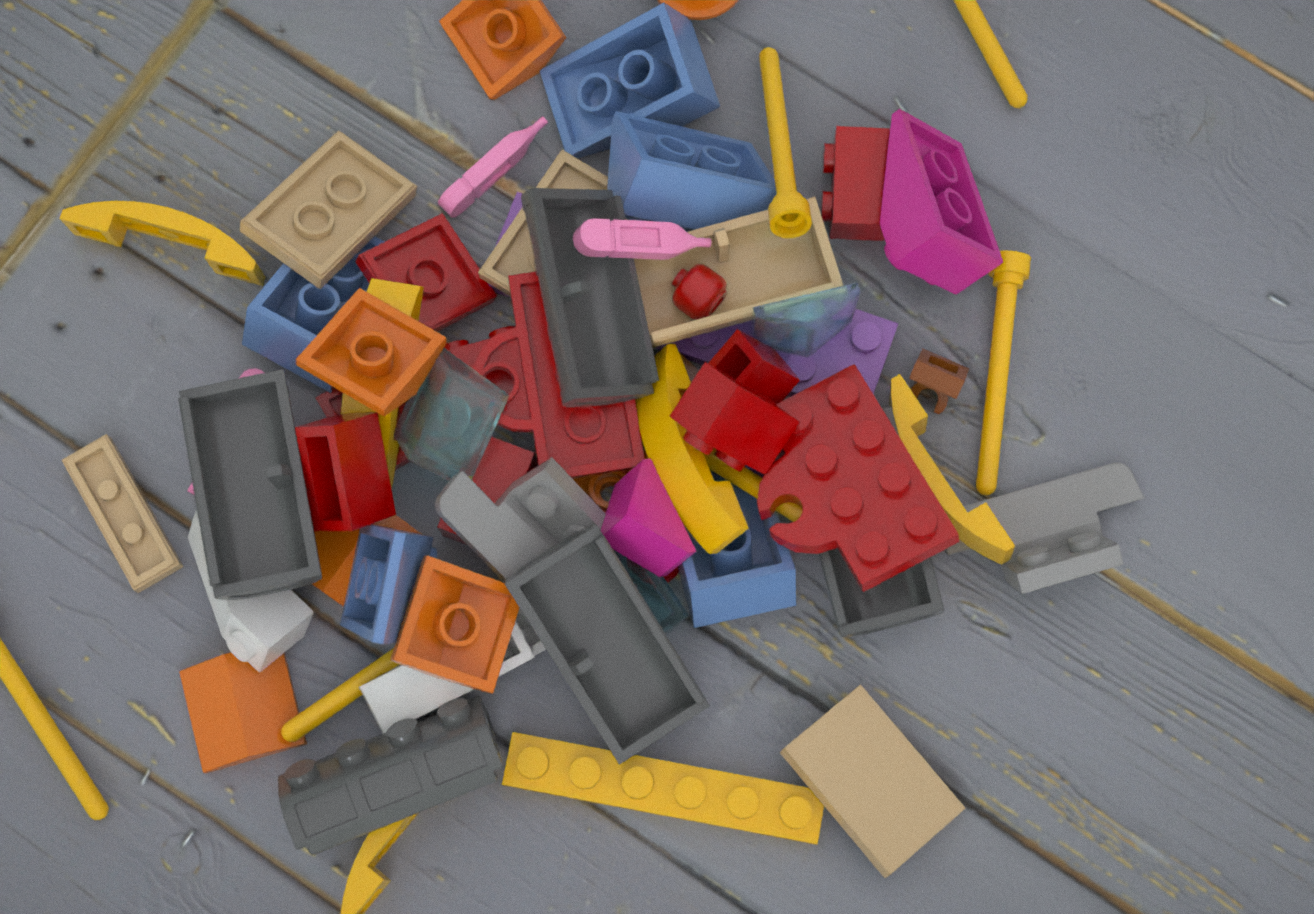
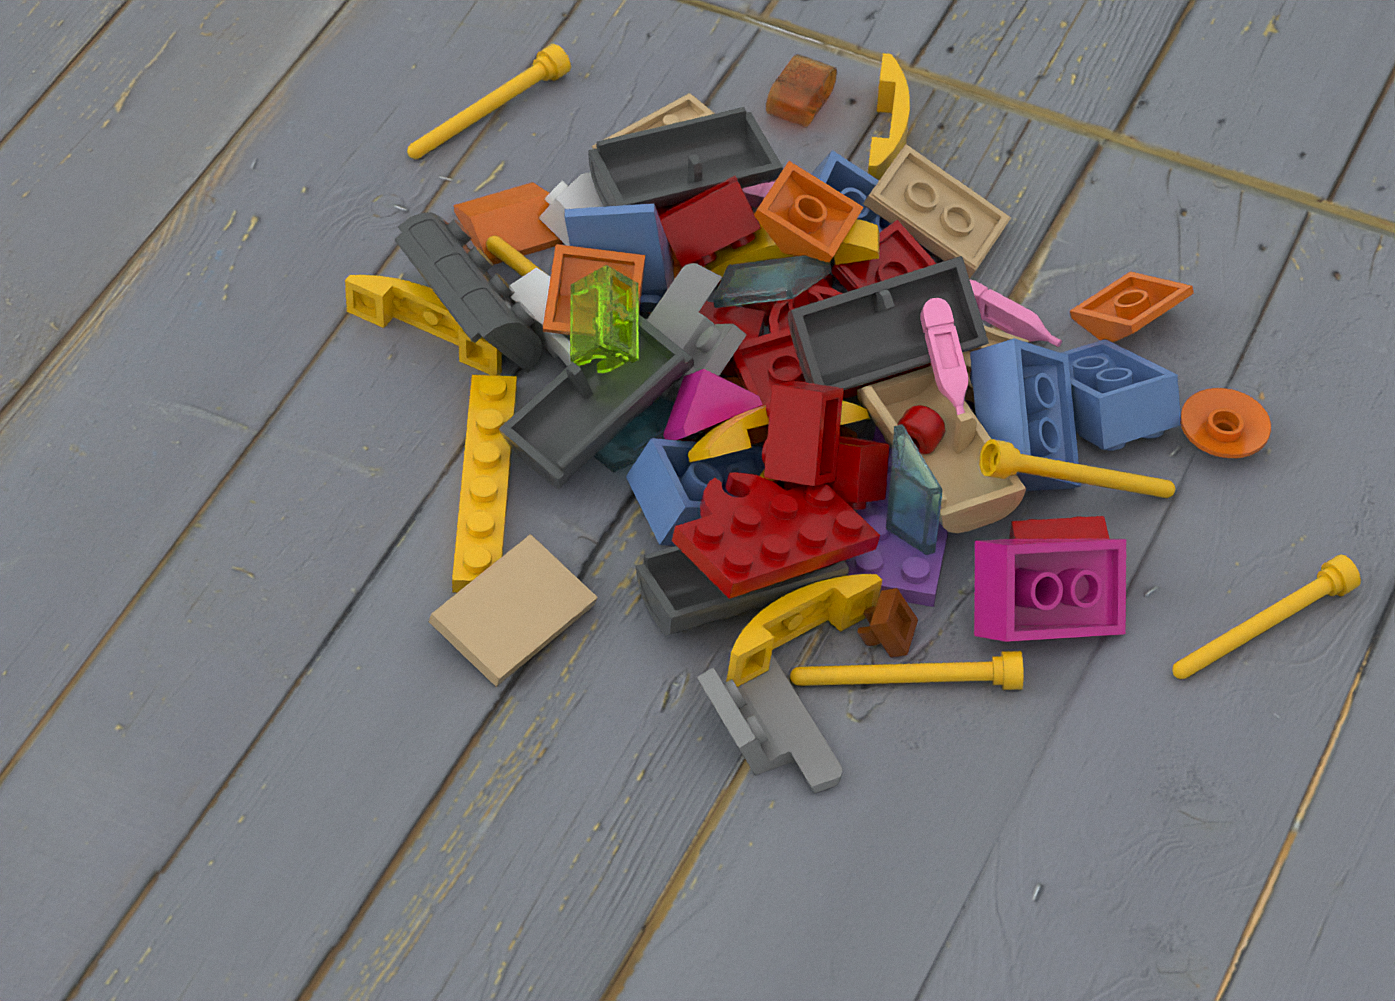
camera: 75 degrees right, 30 degrees down
none -> clear neon green hinge [570,265,639,373]
none -> clear orange beam [766,54,837,127]

